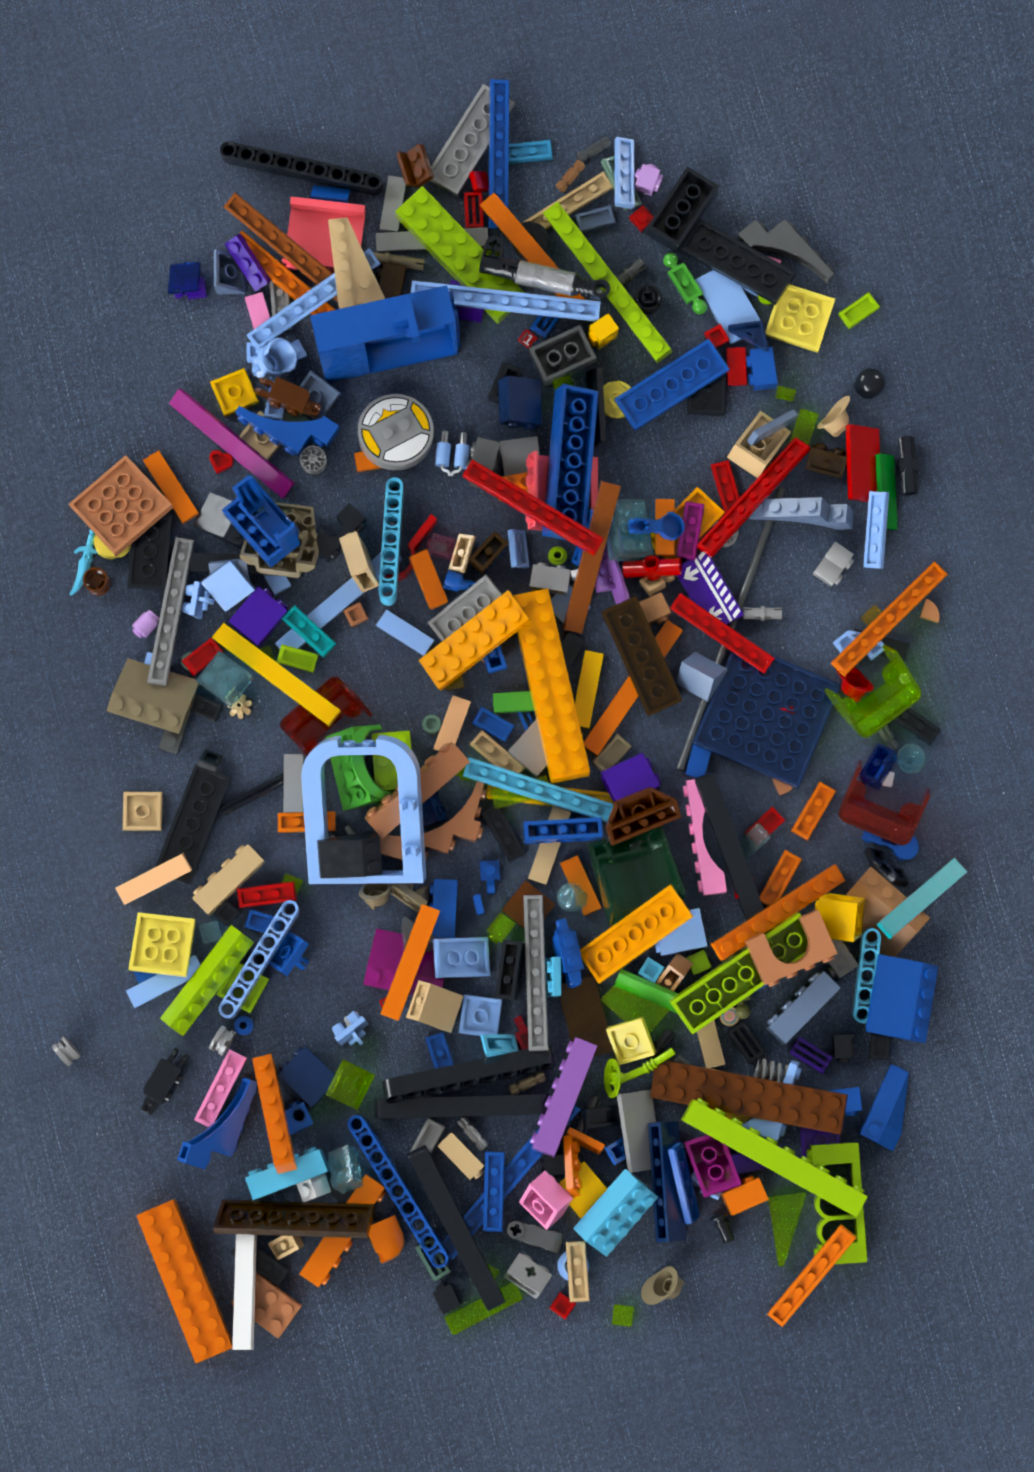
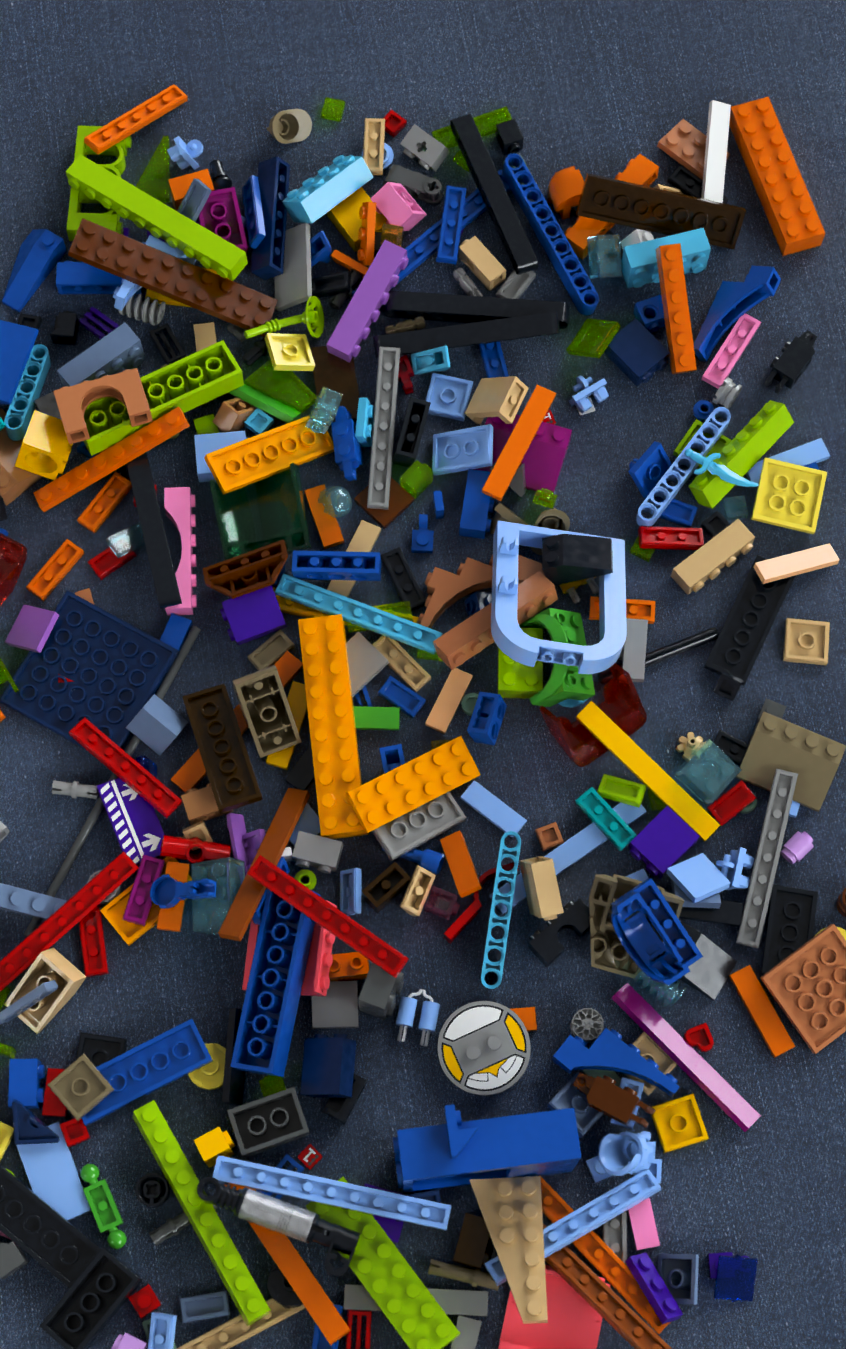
camera: 175 degrees left, 10 degrees down
none -> medium lavender tile [5,605,59,653]
none -> dark tan tile [48,1054,114,1121]
none -> clear blue arm [135,756,158,778]
none -> light blue hips [167,136,204,170]
none -> sand blue tile [177,178,212,222]
none -> dark tan brick [232,665,302,758]
none -> clear light blue brick [305,387,343,434]
none -> clear yellow tile [381,223,404,247]
none -> blue brick [467,691,507,745]
none -> clear neon green plate [532,489,558,509]
none -> medium azure piece [685,449,759,487]

